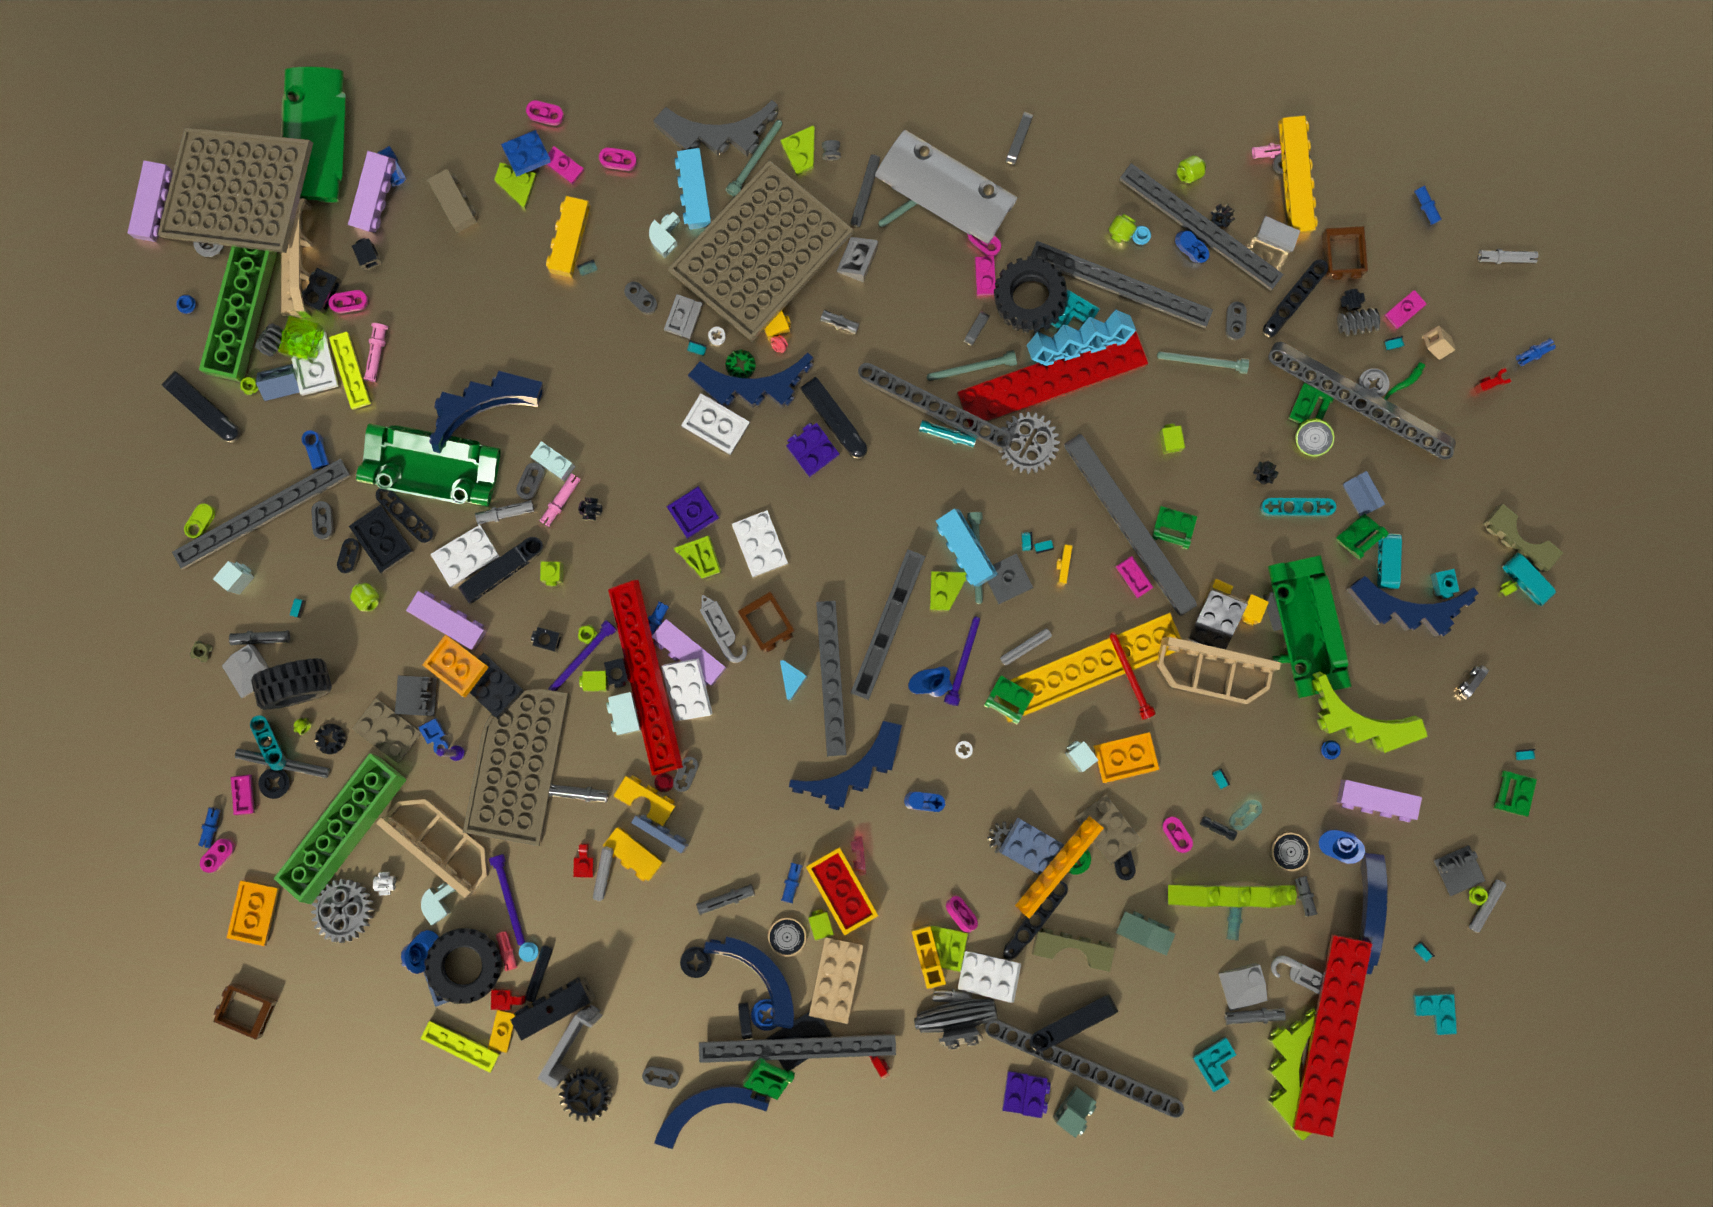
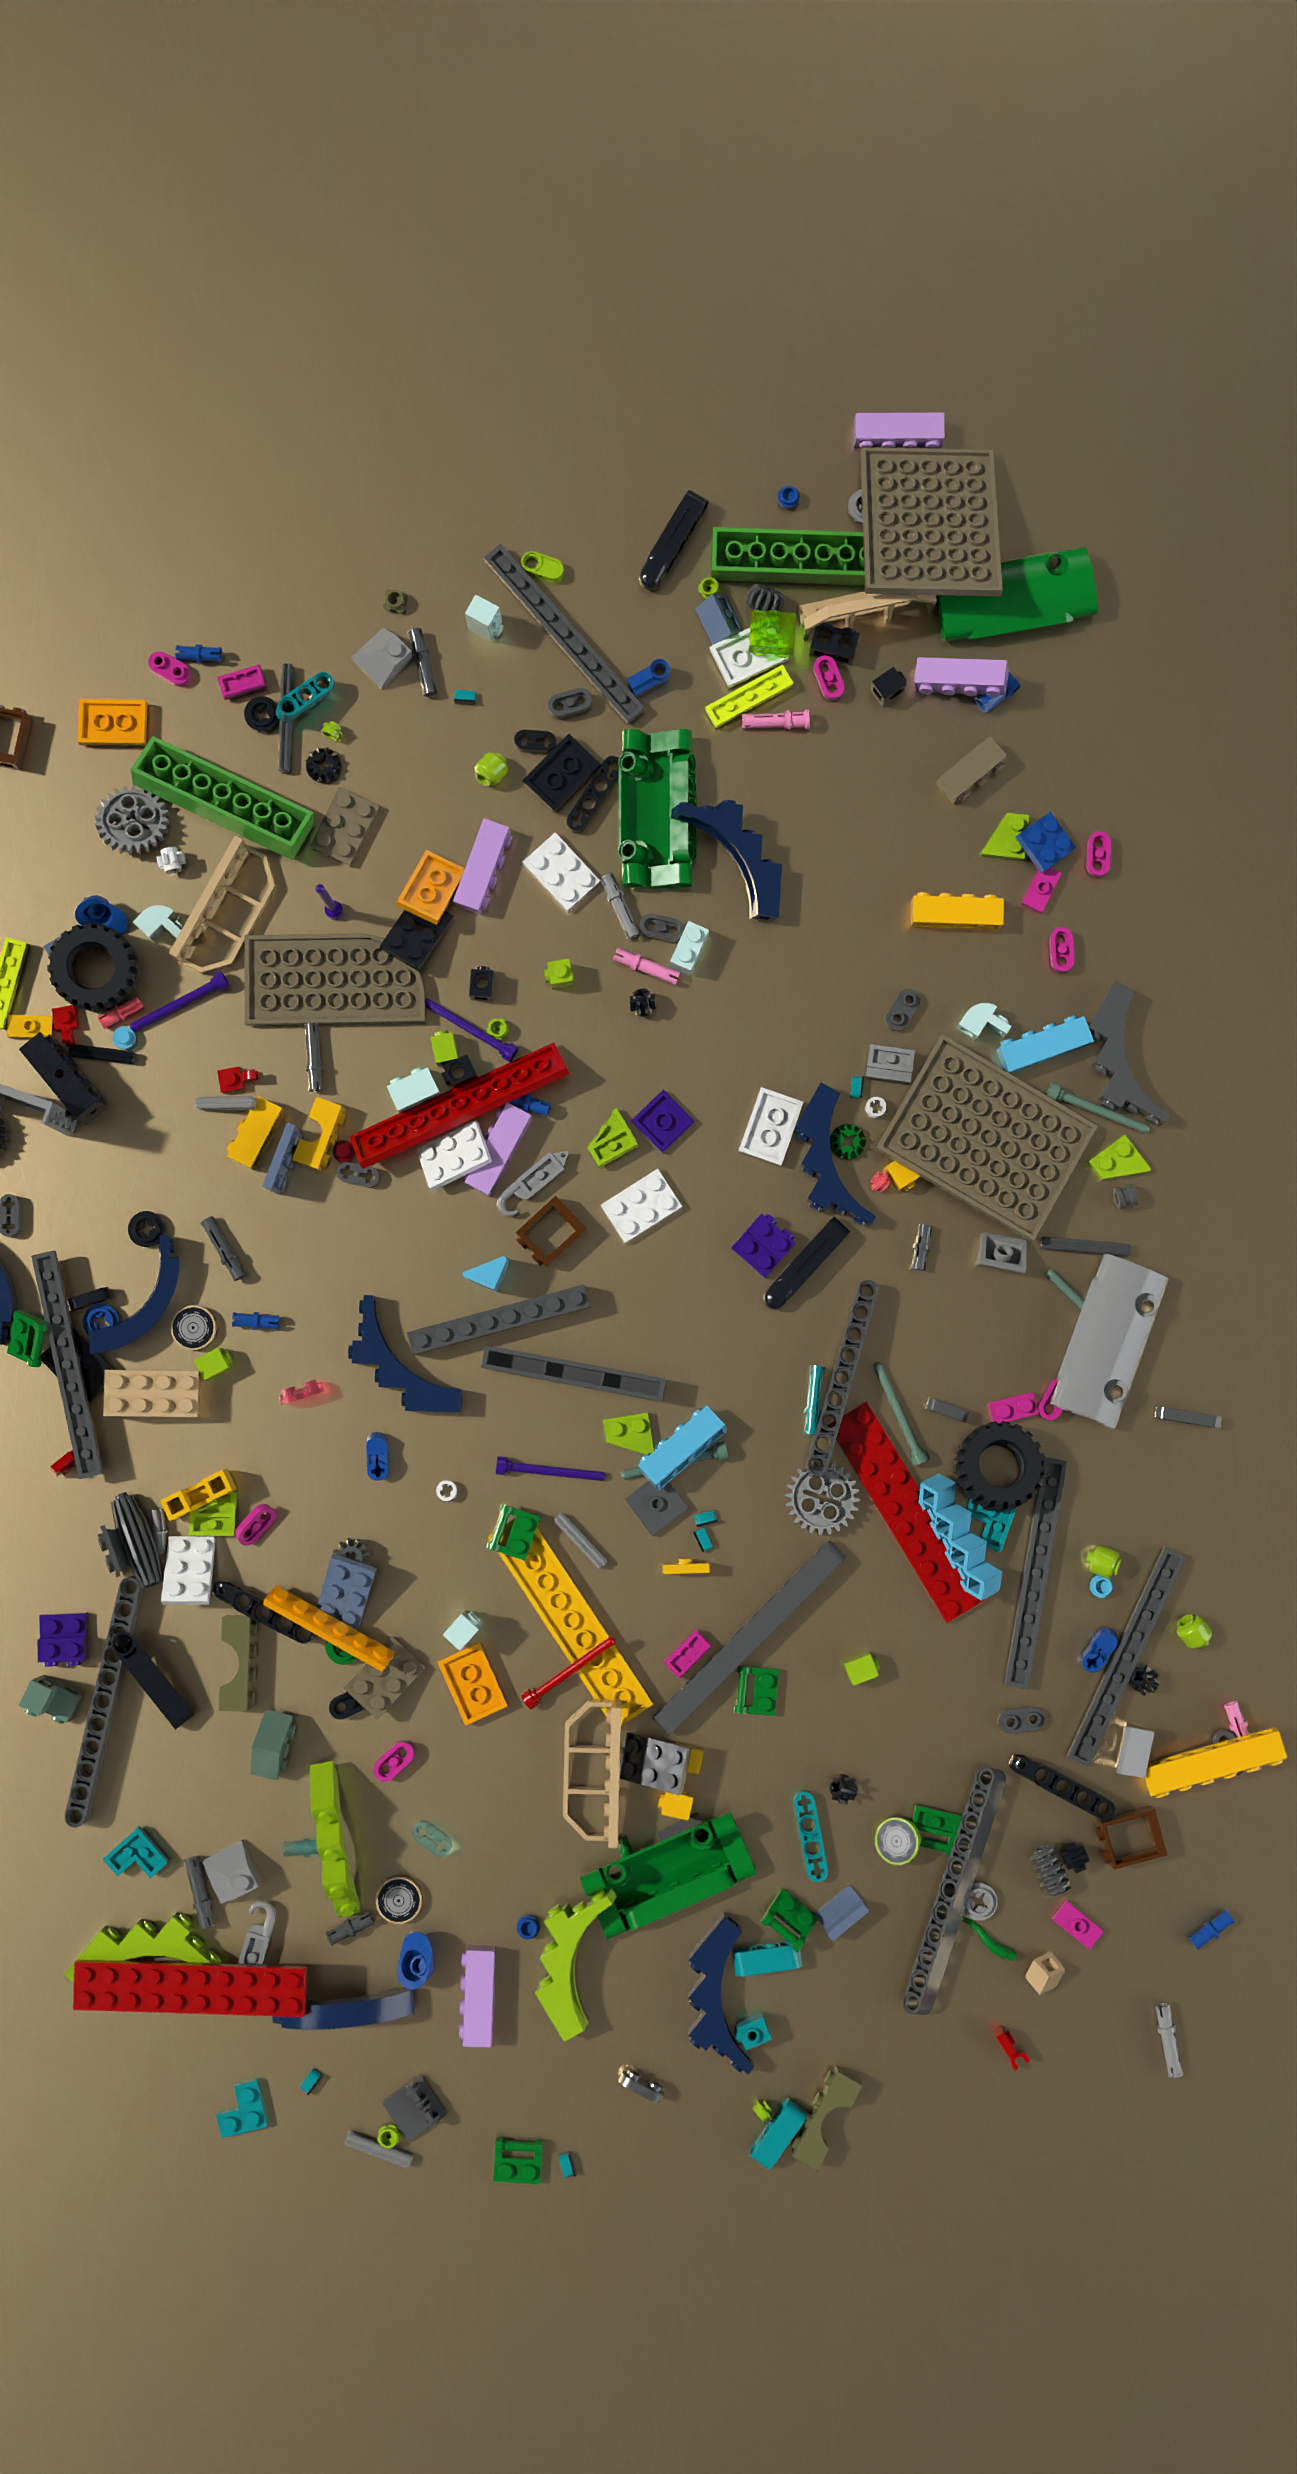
camera: 80 degrees right, 0 degrees up
black tyre [251,658,332,710] -> none
dark grey hinge [395,675,437,716] -> none
blue plate [418,717,449,754] -> none
black piece [458,537,544,604] -> none
clear light blue piece [577,259,598,276] -> none
red brick [806,847,878,936] -> none
blue piece [908,666,953,697] -> none
sand green piece [1157,352,1249,374] -> none
black axle [1200,816,1237,841] -> none
teal piece [1212,768,1230,789] -> none
teal piece [1384,336,1404,350] -> none
blue pin [1516,338,1556,366] -> none

